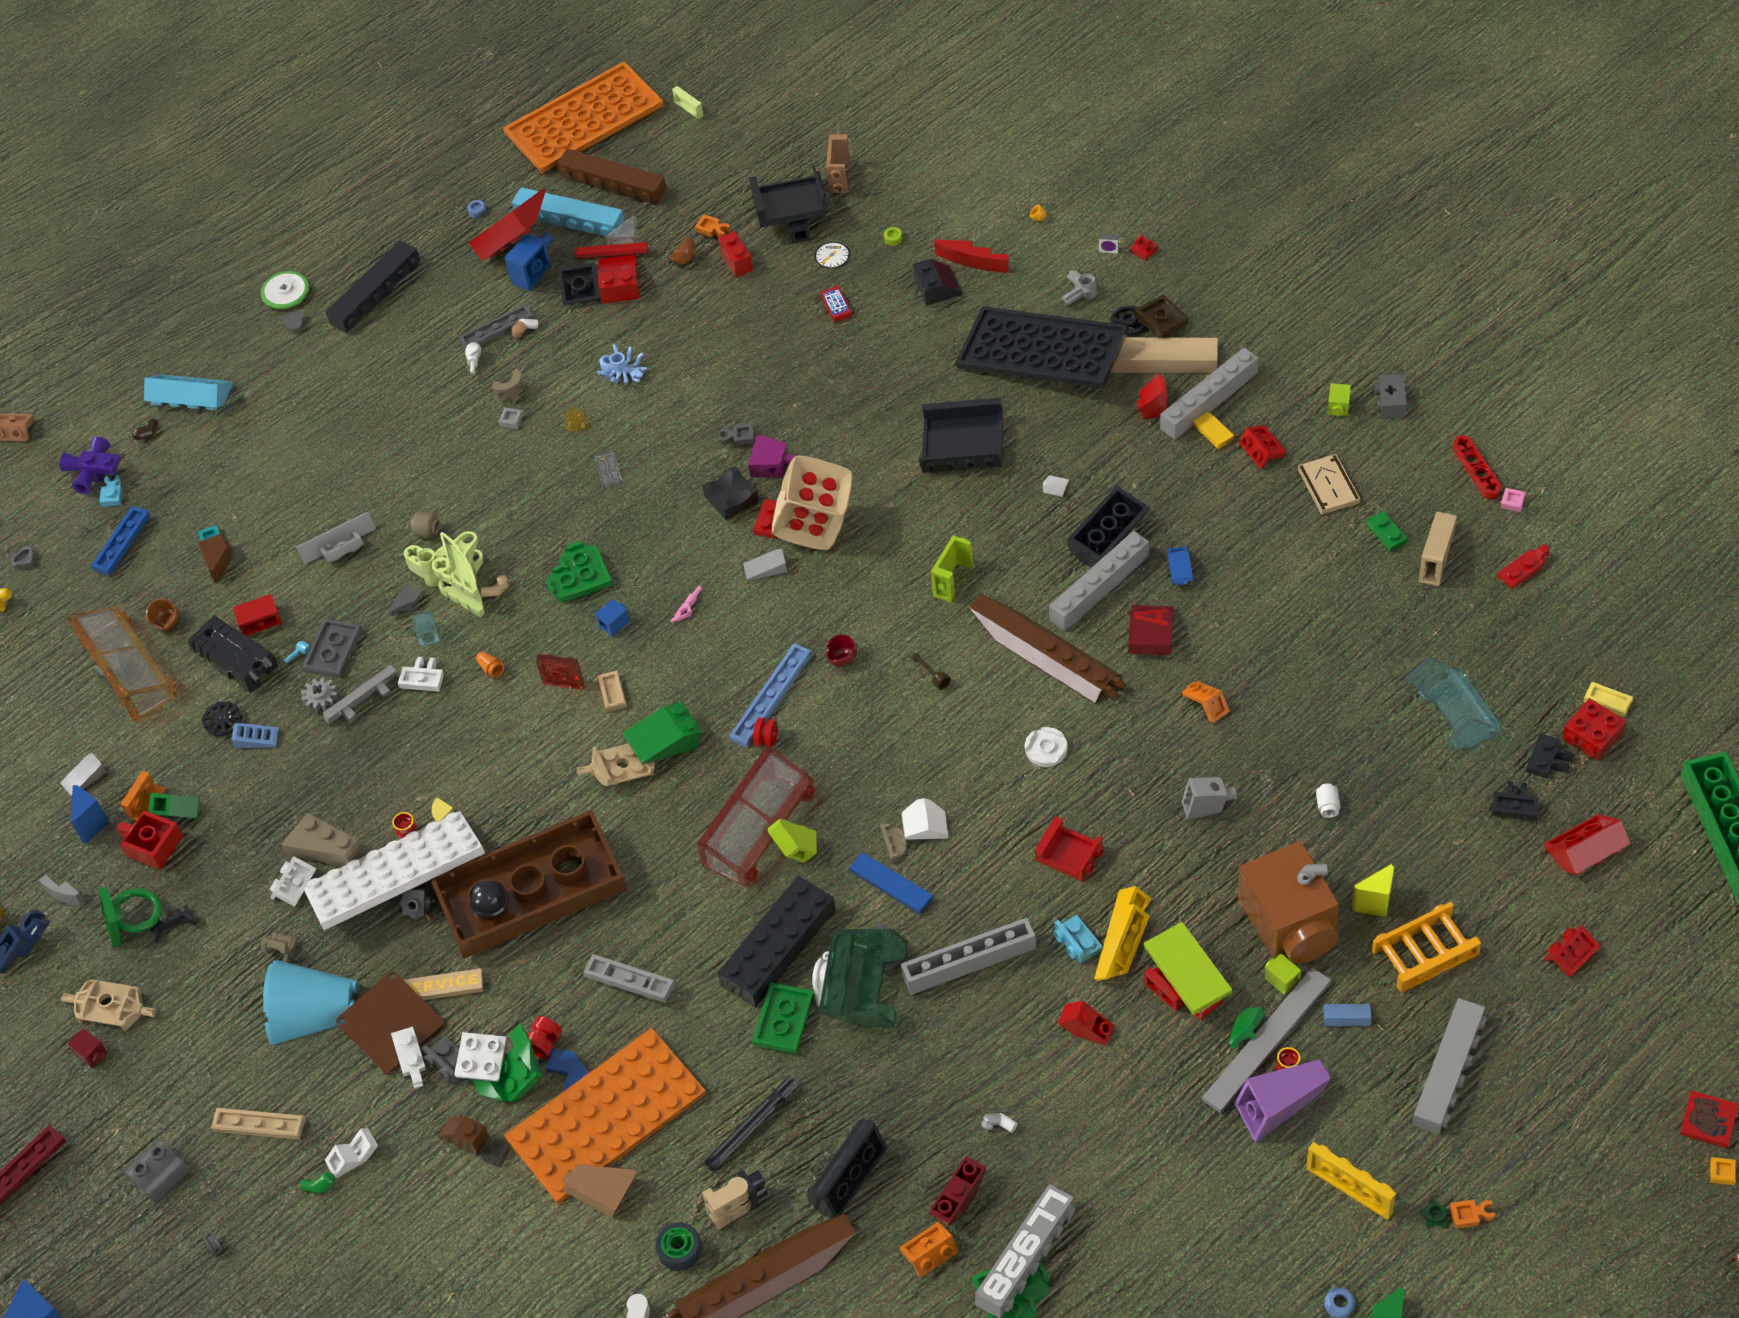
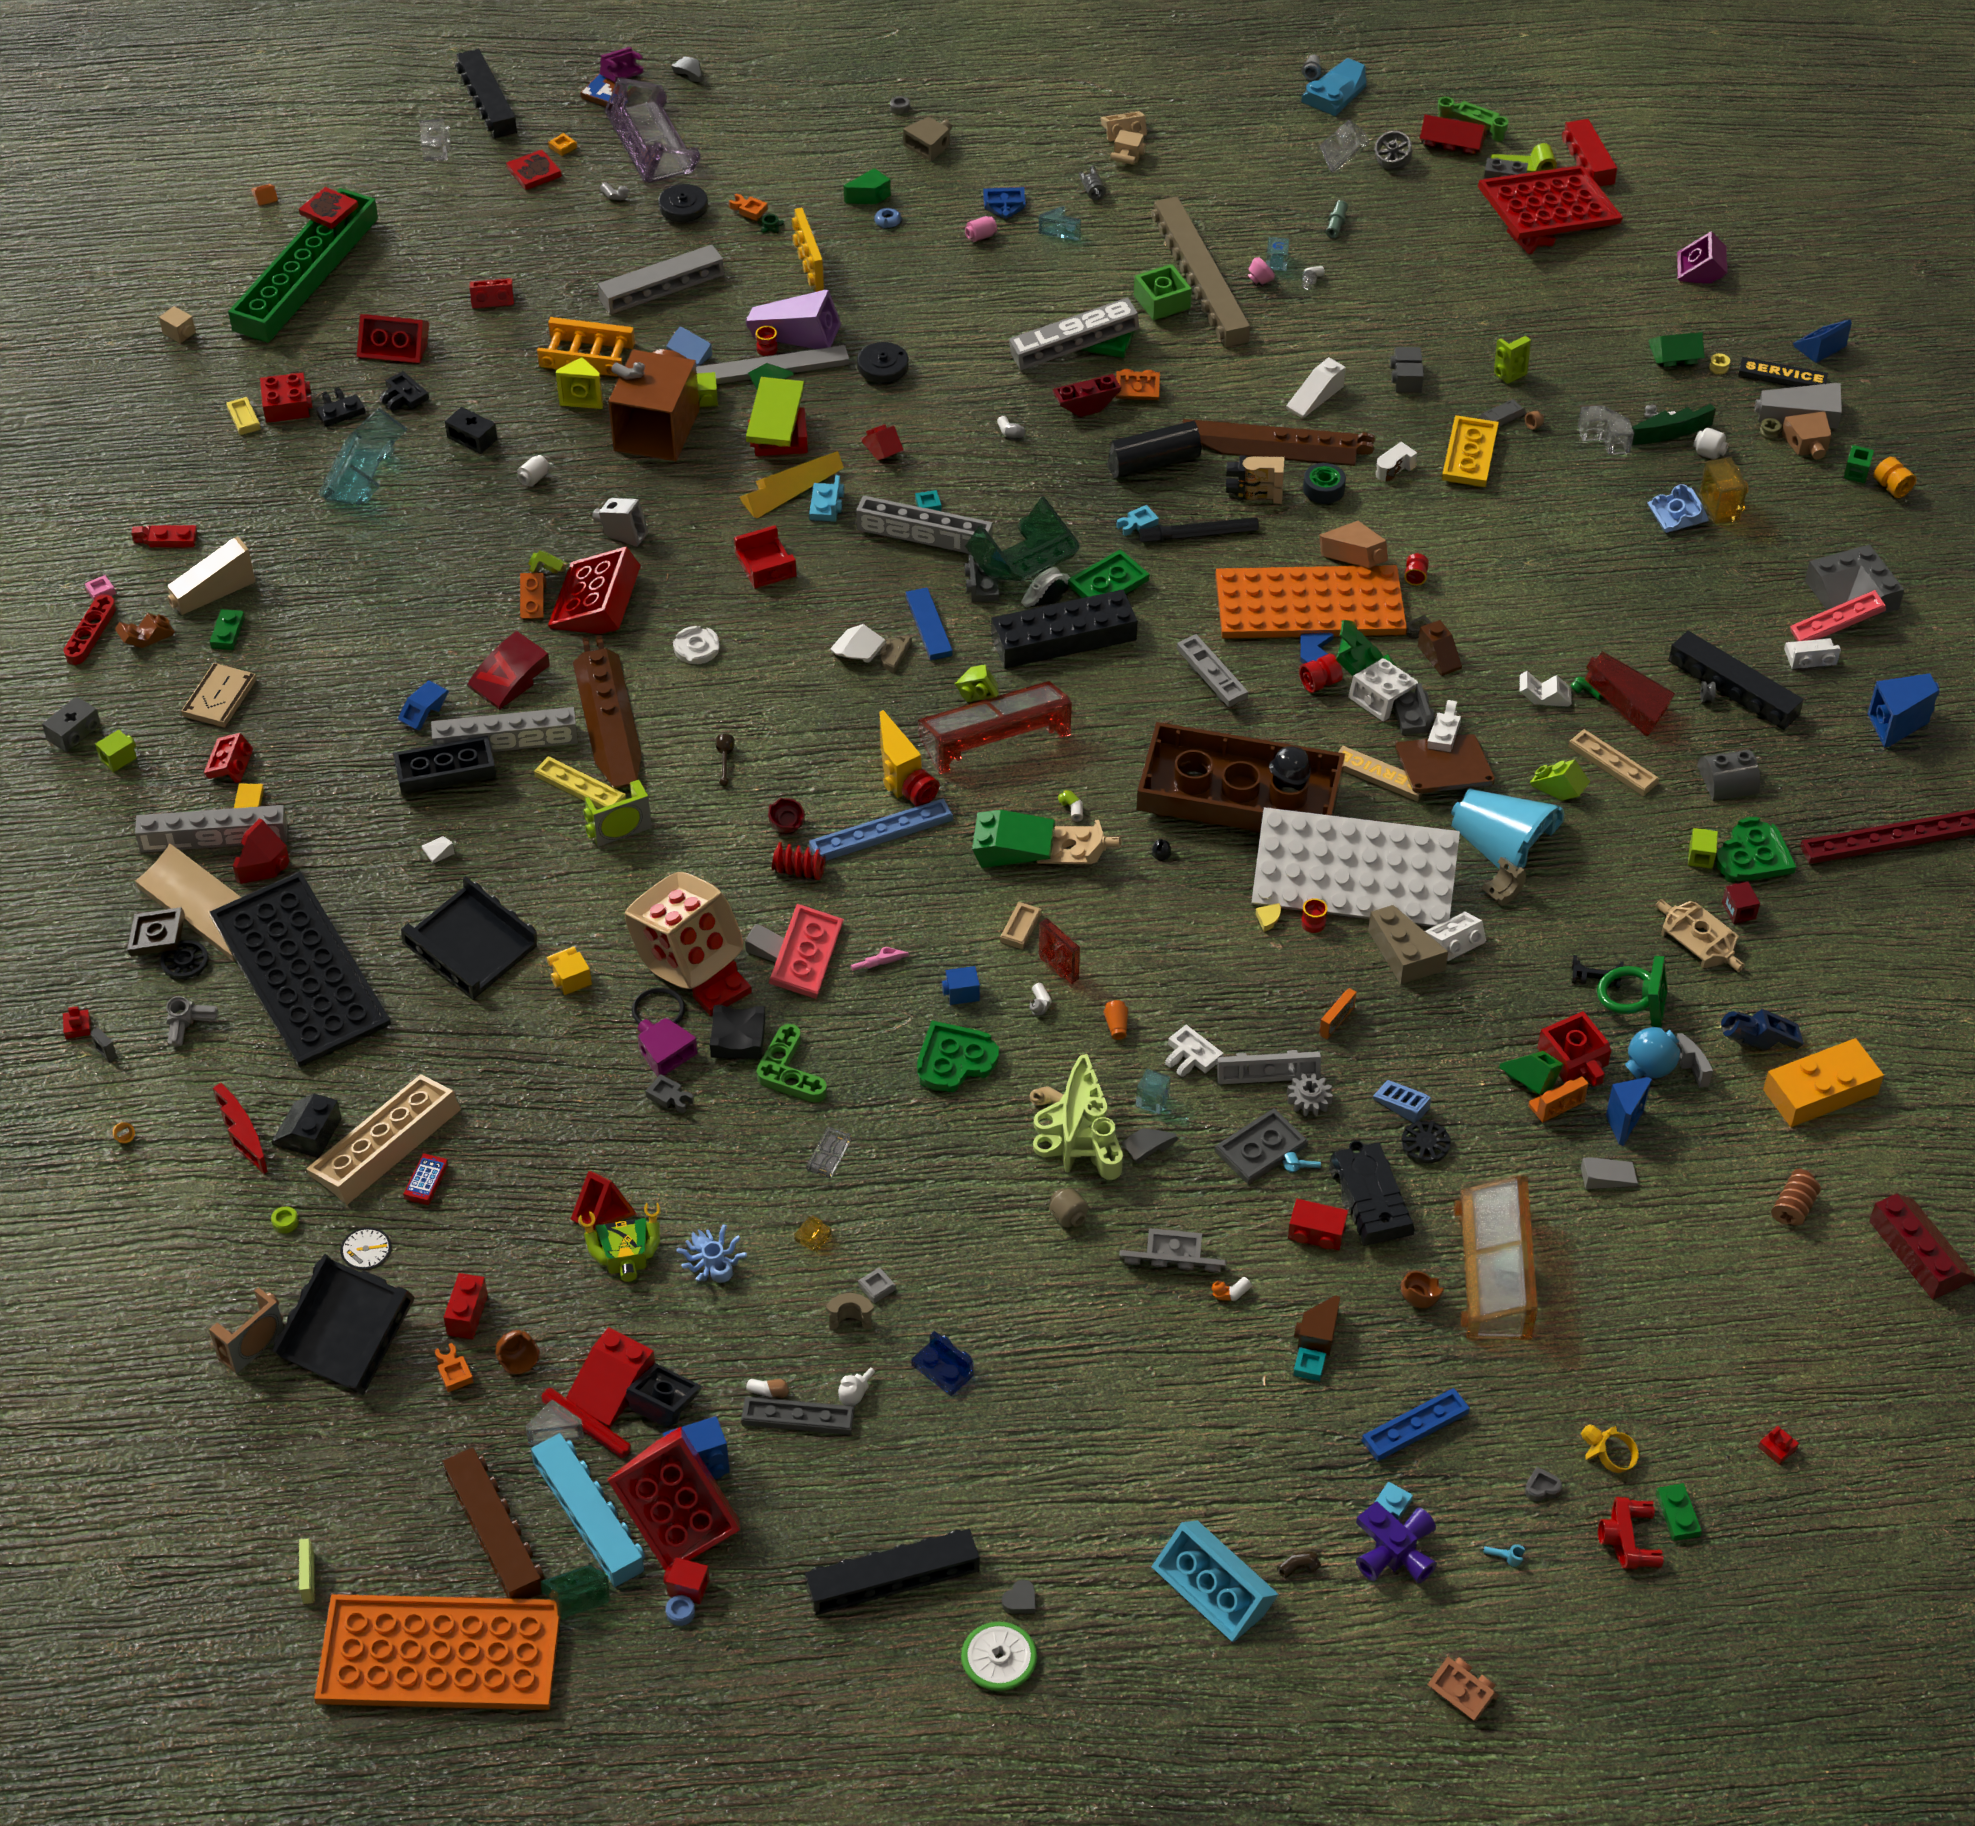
camera: 150 degrees left, 5 degrees down
none -> dark orange slope [115,613,175,648]
none -> tan arch [306,1074,461,1205]
none -> black brick [445,407,498,454]
none -> lime bracket [528,550,568,573]
none -> light yellow tile [534,756,626,809]
none -> clear green bracket [541,1564,610,1619]
none -> yellow brick [546,946,592,995]
none -> red slope [548,546,641,634]
none -> red slope [571,1171,637,1230]
none -> torso [578,1203,661,1282]
none -> light grey arm [600,182,629,200]
none -> windscreen [605,77,701,183]
none -> black wheel [658,184,708,222]
none -> red brick [663,1557,710,1604]
none -> bright green beam [757,1024,827,1103]
none -> coral tile [769,904,844,999]
none -> red piece [772,842,826,880]
none -> black wheel [857,342,909,383]
none -> yellow slope [879,710,922,798]
none -> clear blue bracket [911,1331,974,1396]
none -> teal tile [915,490,941,511]
none -> arm [1029,983,1052,1016]
none -> arm [1058,790,1083,822]
none -> medium azure plate [1116,505,1159,536]
none -> black hinge [1151,839,1171,860]
none -> arm [1211,1277,1252,1301]
none -> orange tile [1319,988,1357,1039]
none -> red wheel [1404,553,1429,585]
none -> medium azure hand [1483,1544,1525,1567]
none -> lime slope [1530,760,1590,800]
none -> clear red slope [1585,651,1675,736]
none -> dark azure brick [1625,1027,1680,1079]
none -> black brick [1668,631,1804,730]
none -> lime brick [1688,828,1718,869]
none -> green plate [1716,817,1796,883]

